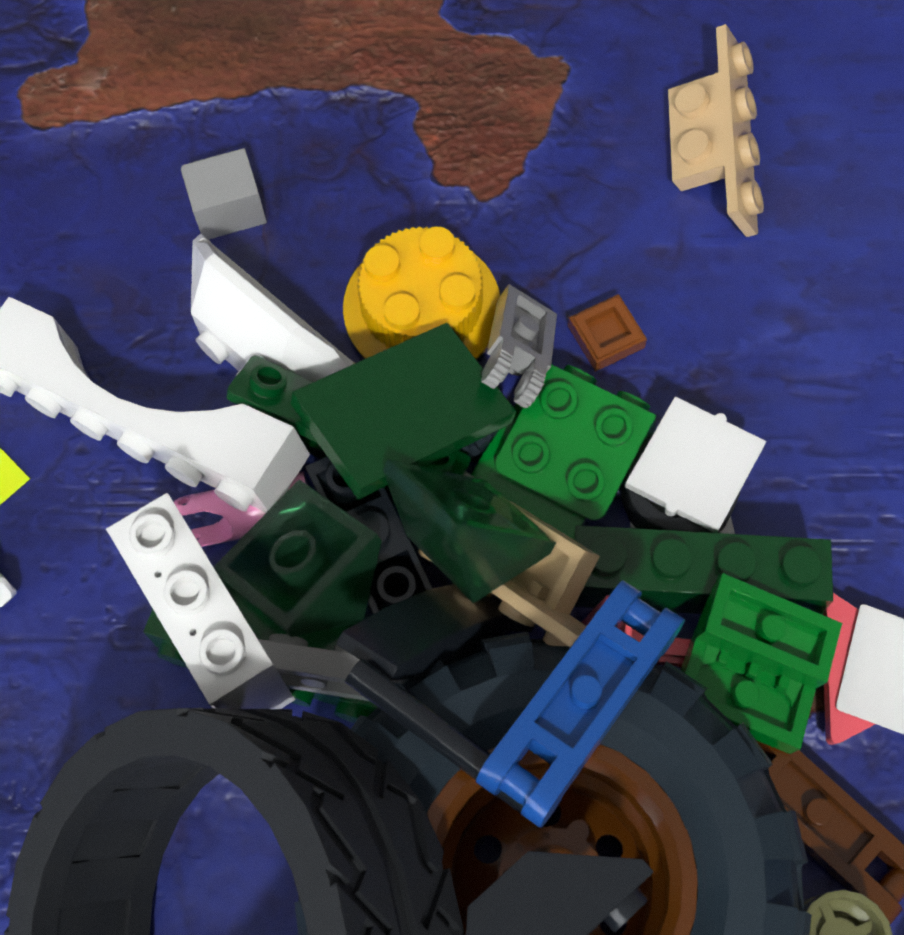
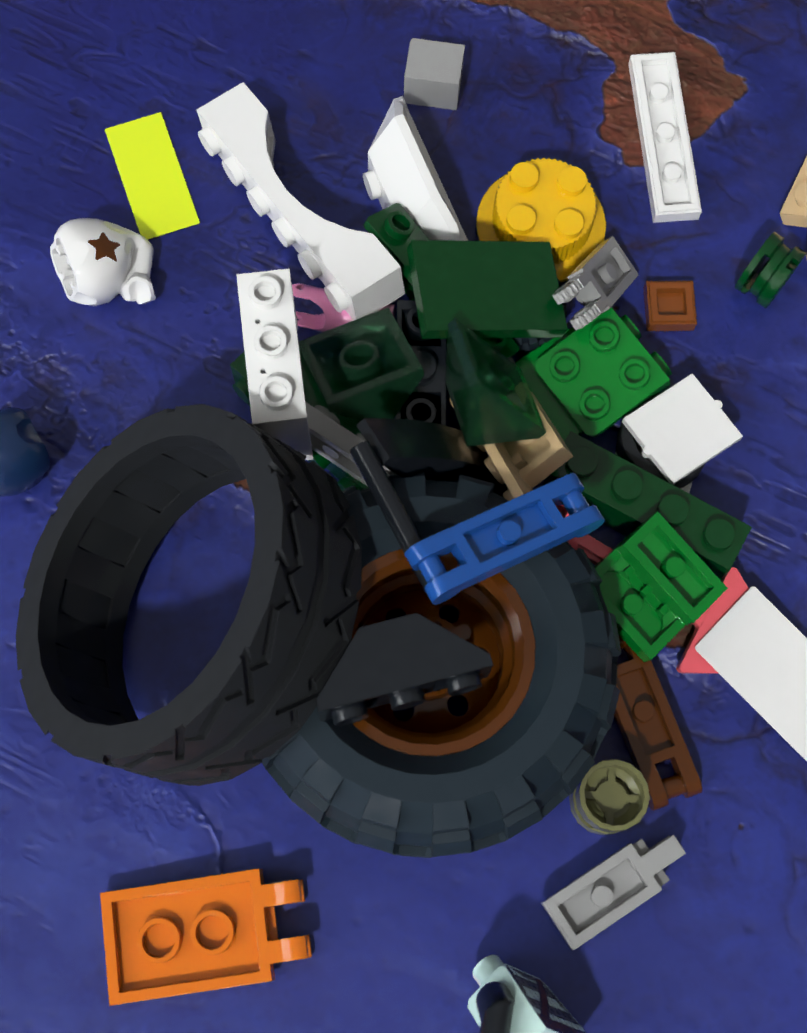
camera: 20 degrees right, 5 degrees up
none -> white tile [628,52,702,223]
none -> dark green wheel [735,231,806,309]

